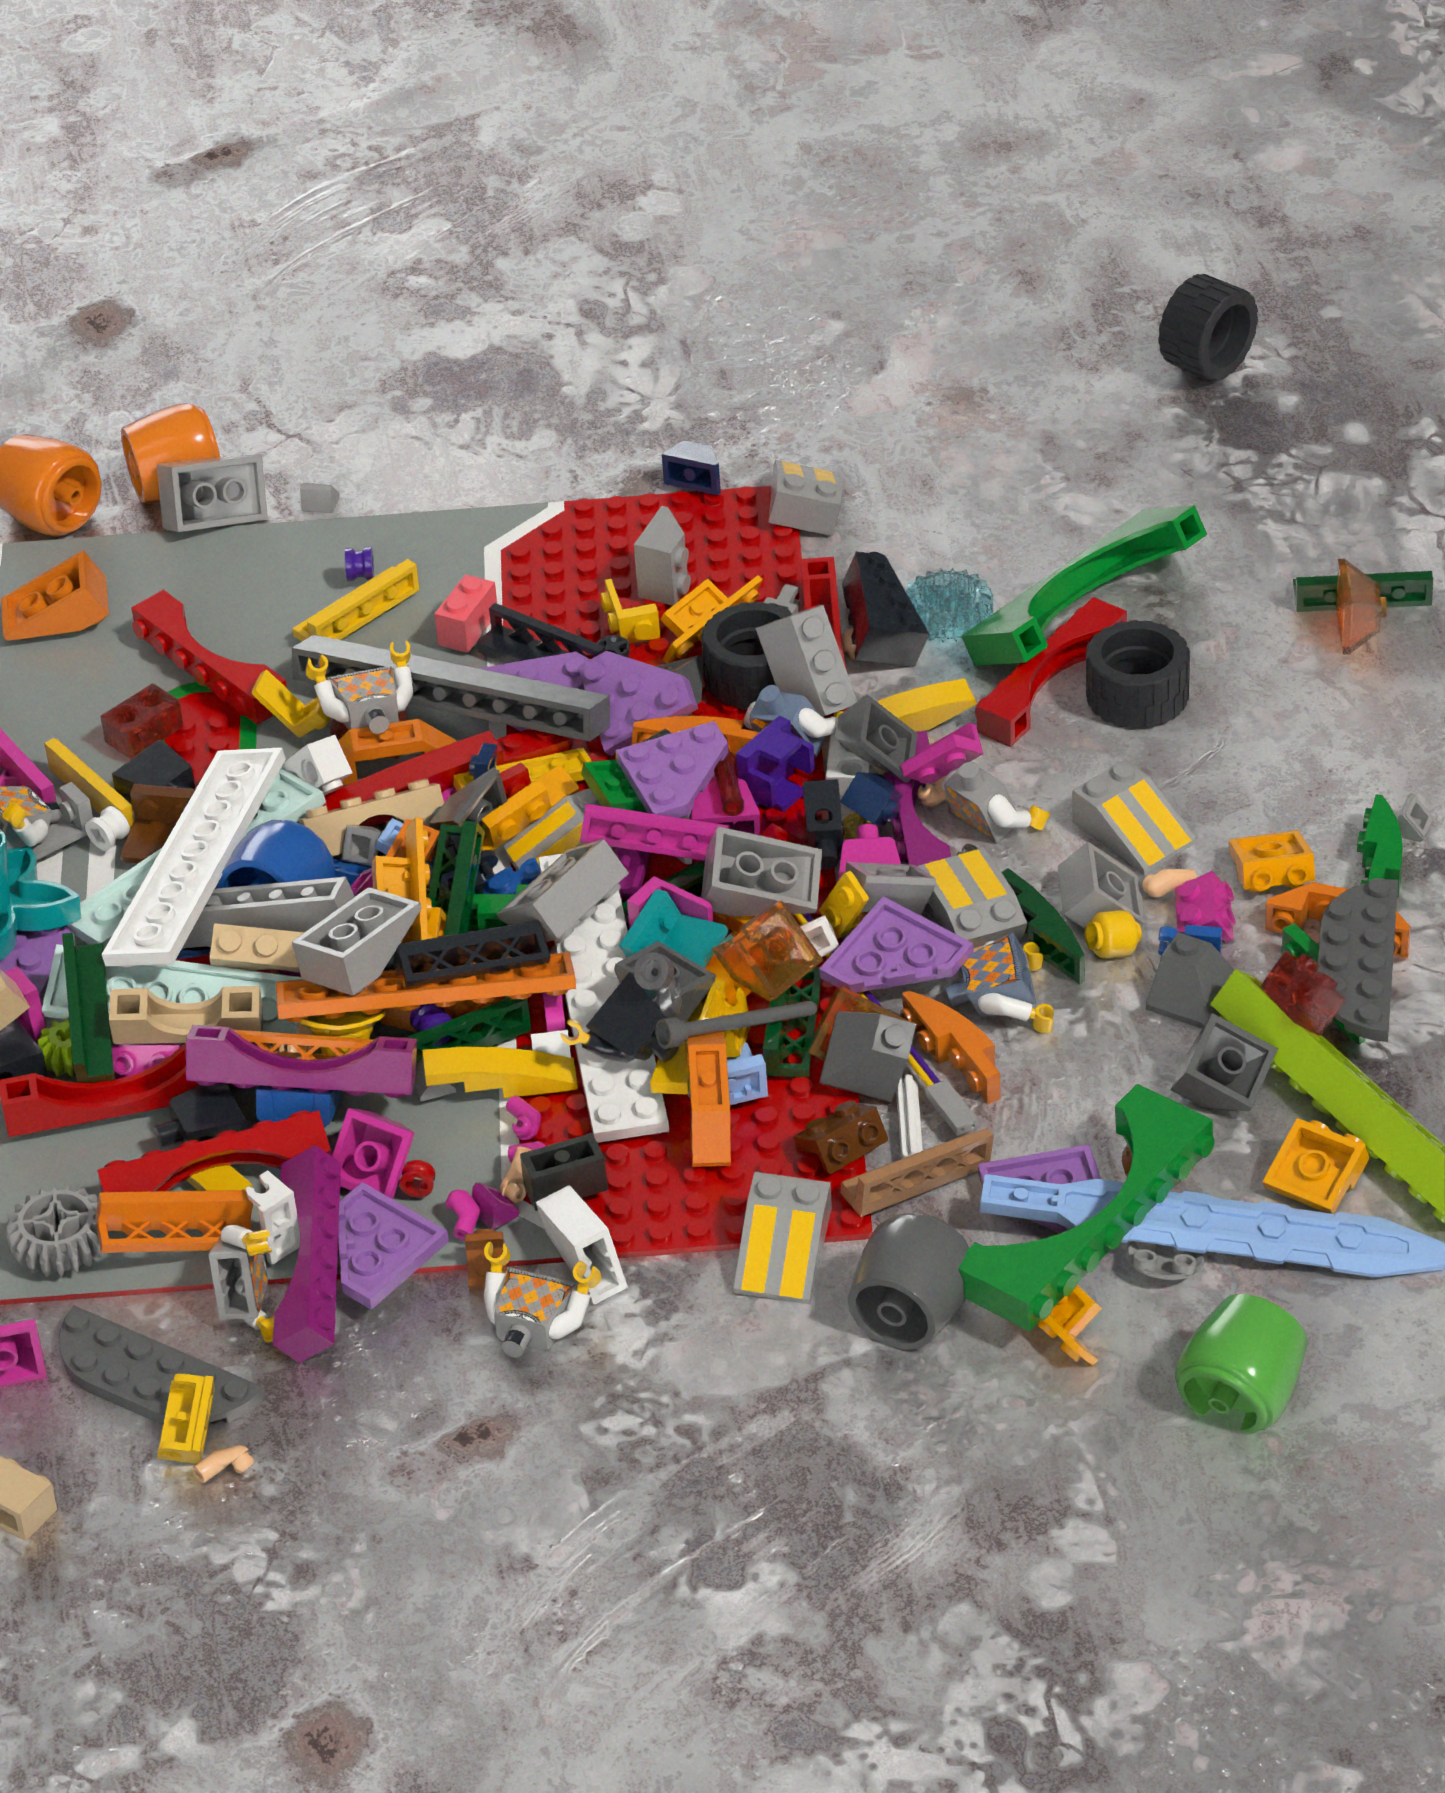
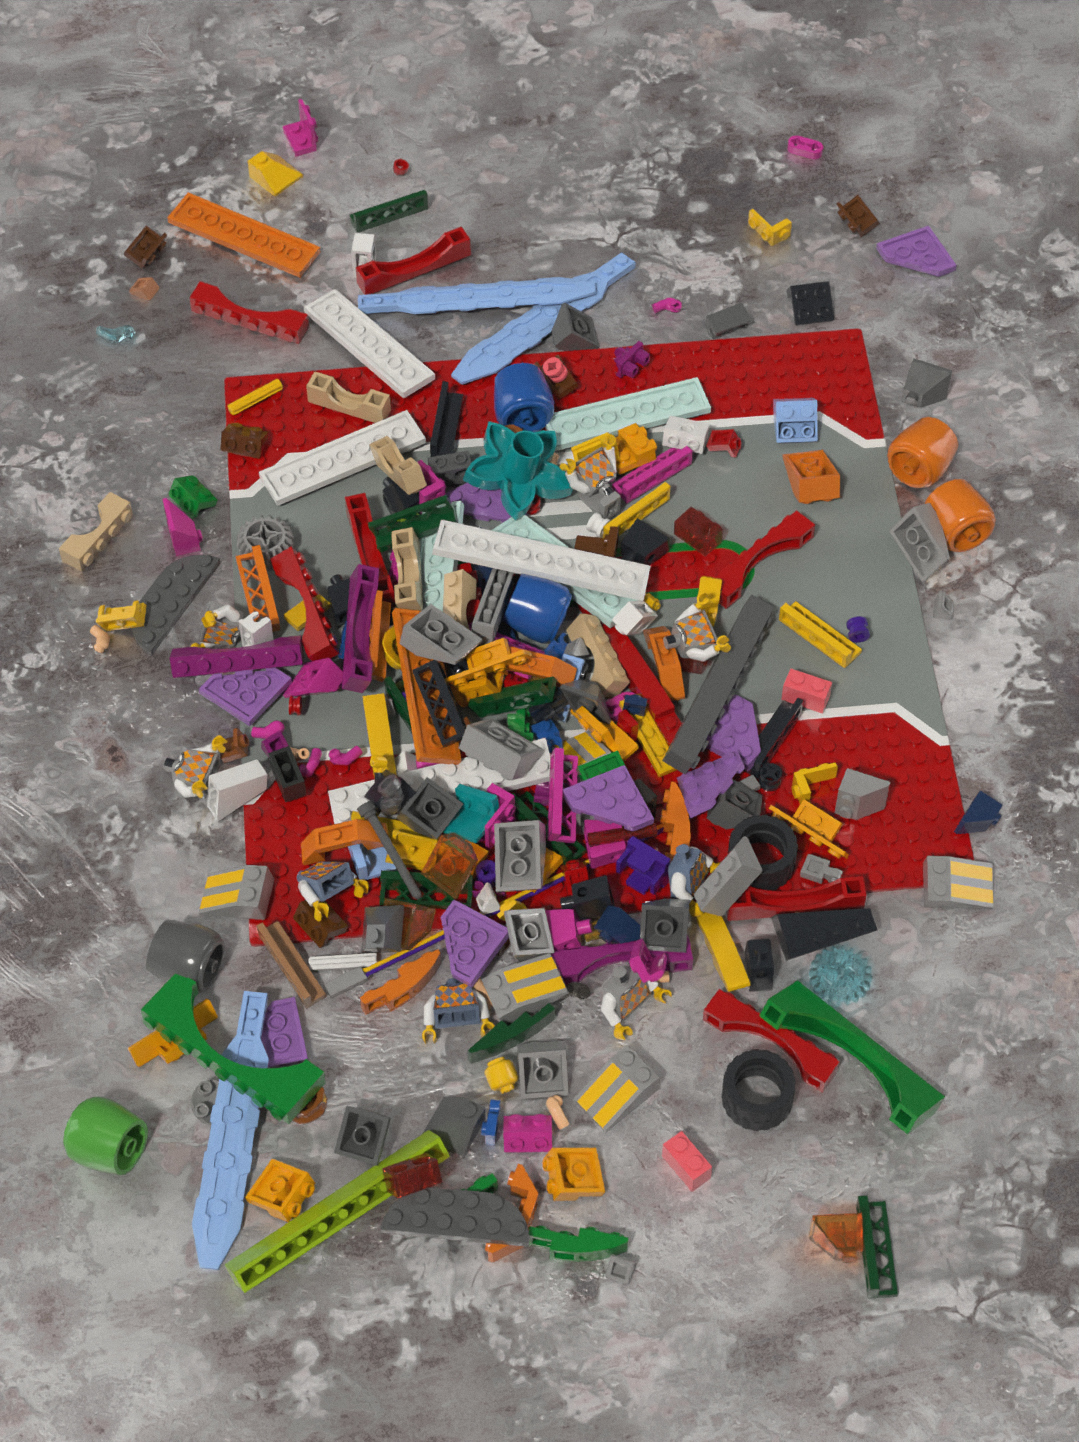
camera: 85 degrees right, 15 degrees up
none -> torso [297,861,369,921]
none -> coral brick [662,1131,712,1192]
none -> black torso [744,939,774,992]

